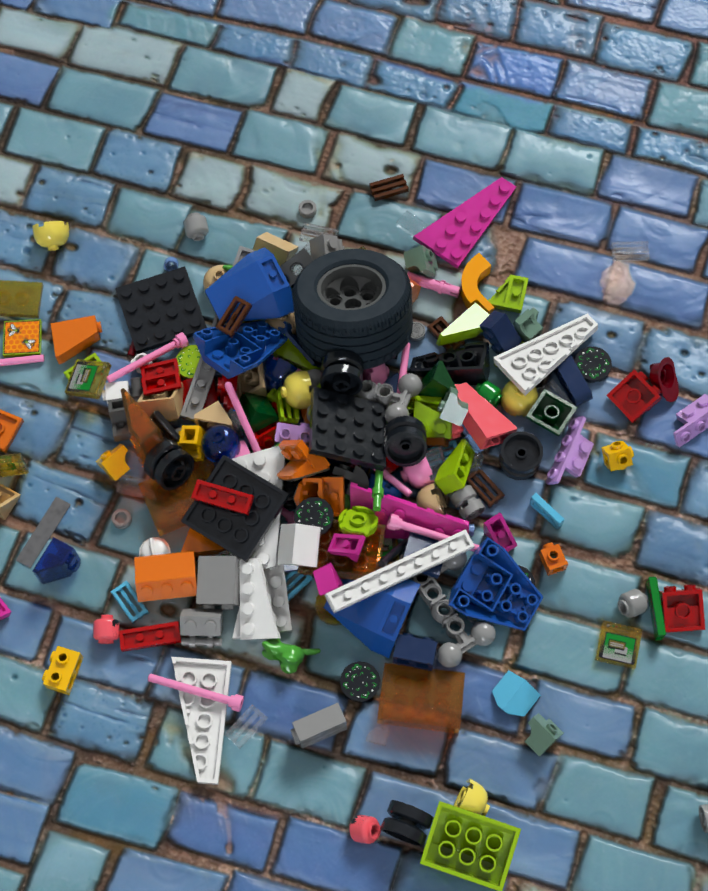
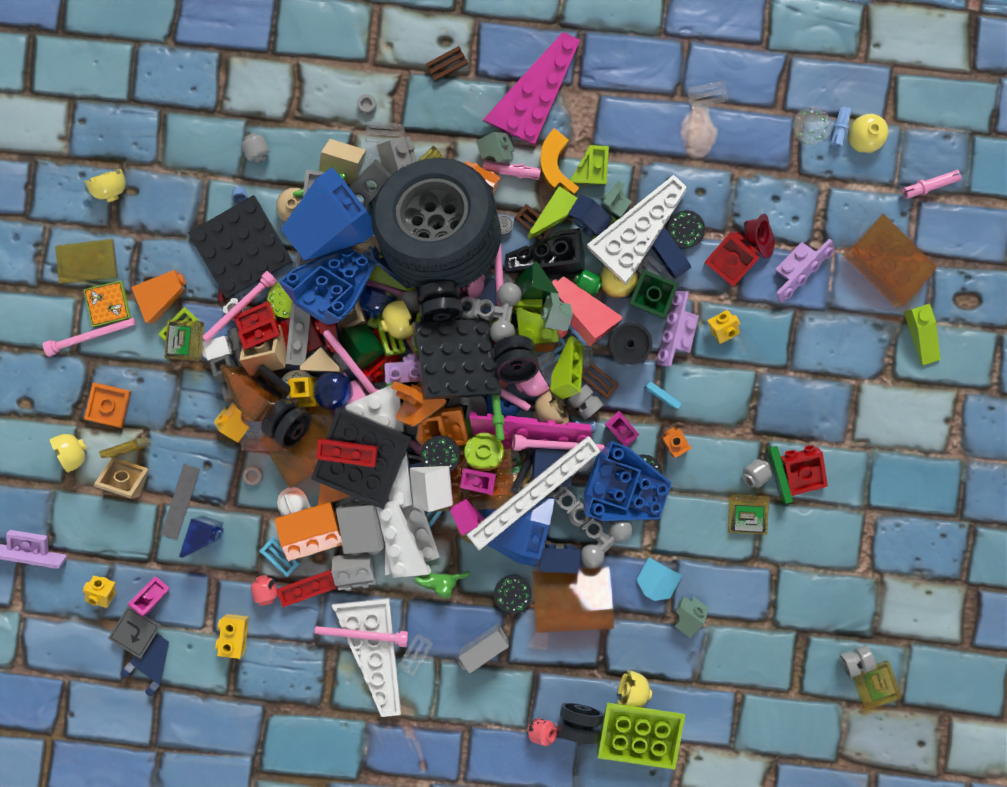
camera: 10 degrees left, 20 degrees up
reddish brown tile [216,296,252,338] -> none

